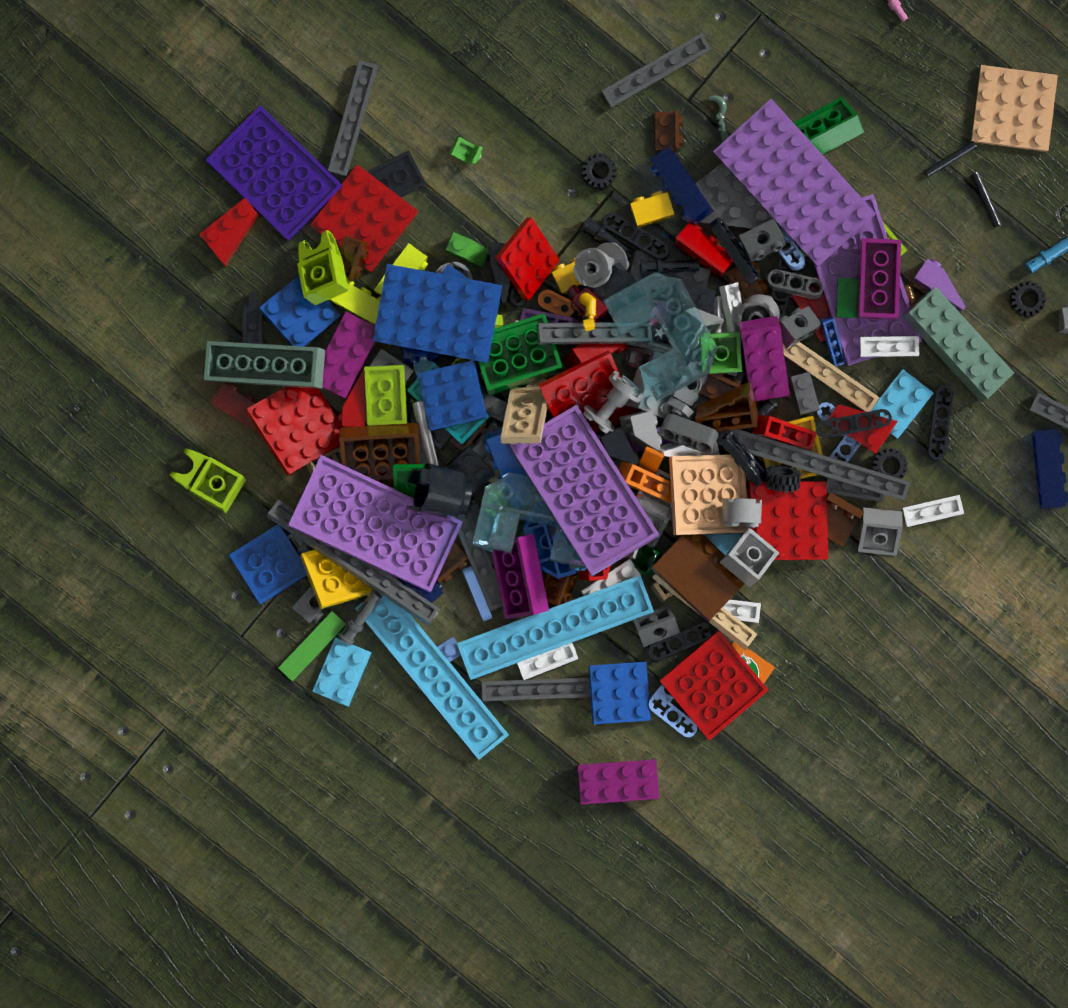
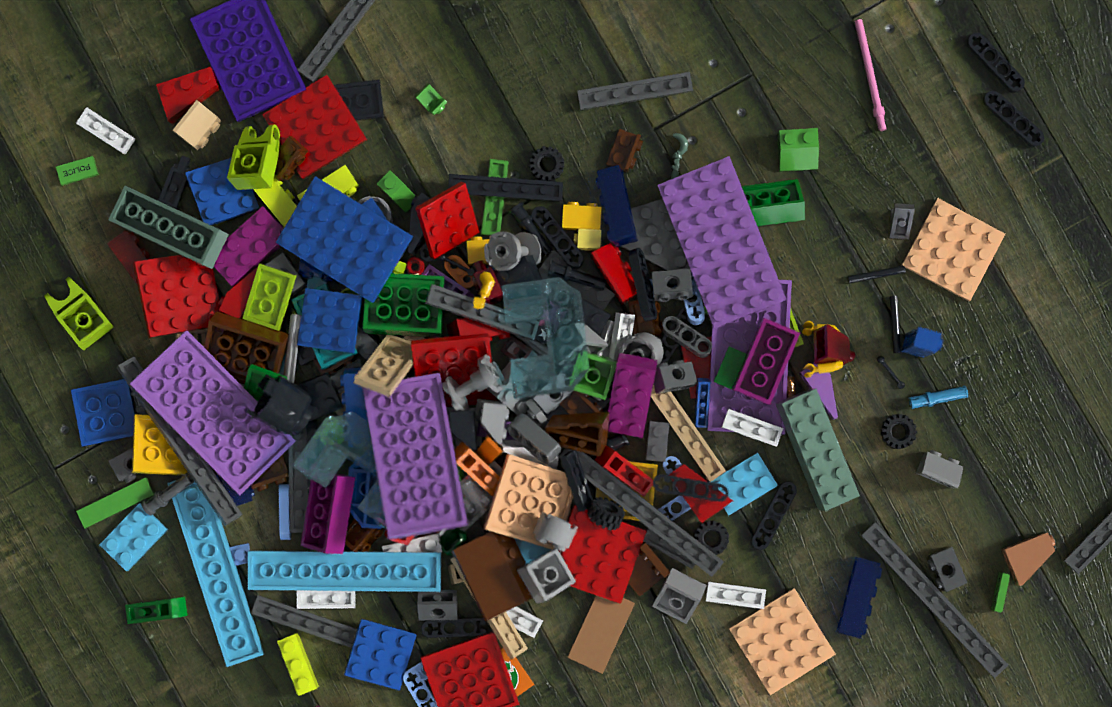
camera: 25 degrees right, 0 degrees up
none -> bright green tile [56,156,99,186]
none -> white plate [76,107,135,154]
none -> green slope [125,597,188,624]
none -> tan slope [173,100,221,150]
none -> neon yellow brick [277,633,319,696]
none -> red plate [406,257,425,275]
none -> black hinge [438,254,475,276]
none -> black plate [448,174,563,202]
none -> bright green tile [481,159,509,236]
none -> medium nougat tile [568,595,635,674]
none -> light yellow brick [574,229,601,251]
none -> light nougat plate [729,588,836,695]
none -> bright green slope [777,128,819,172]
none -> dark red torso [802,321,855,378]
none -> black hinge [877,356,905,389]
none -> flat silver slope [889,203,915,239]
none -> blue brick [901,327,943,358]

